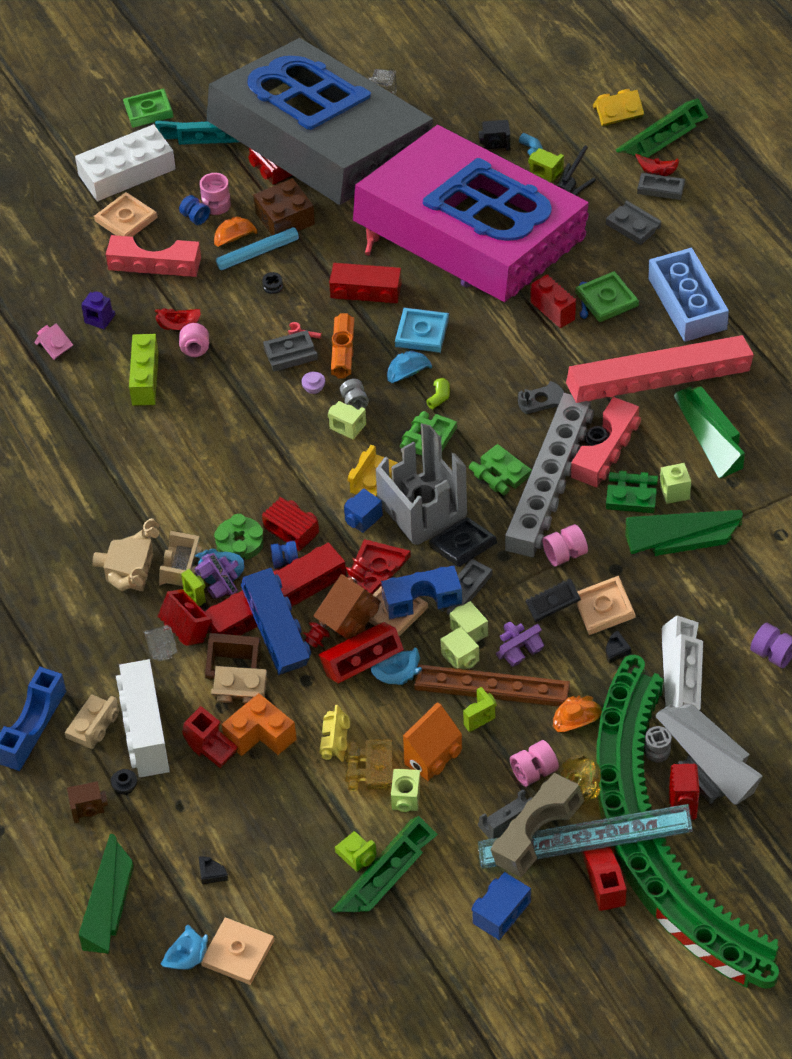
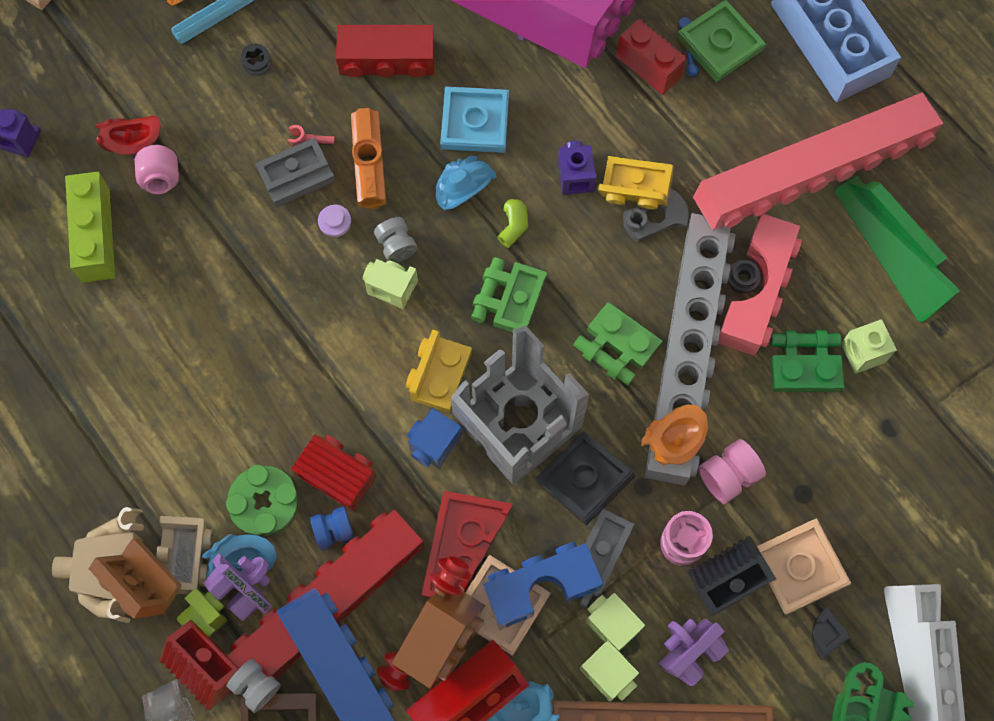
camera: 10 degrees left, 20 degrees up
coral arch [106,235,201,277] -> none
green wedge [625,510,743,556] -> none
none -> dark orange bracket [89,539,181,619]
none -> light grey wheel [227,658,281,713]
none -> dark purple brick [558,140,597,195]
none -> yellow bracket [598,156,674,209]
none -> orange hat [641,404,708,465]
none -> bright pink wheel [660,511,713,566]

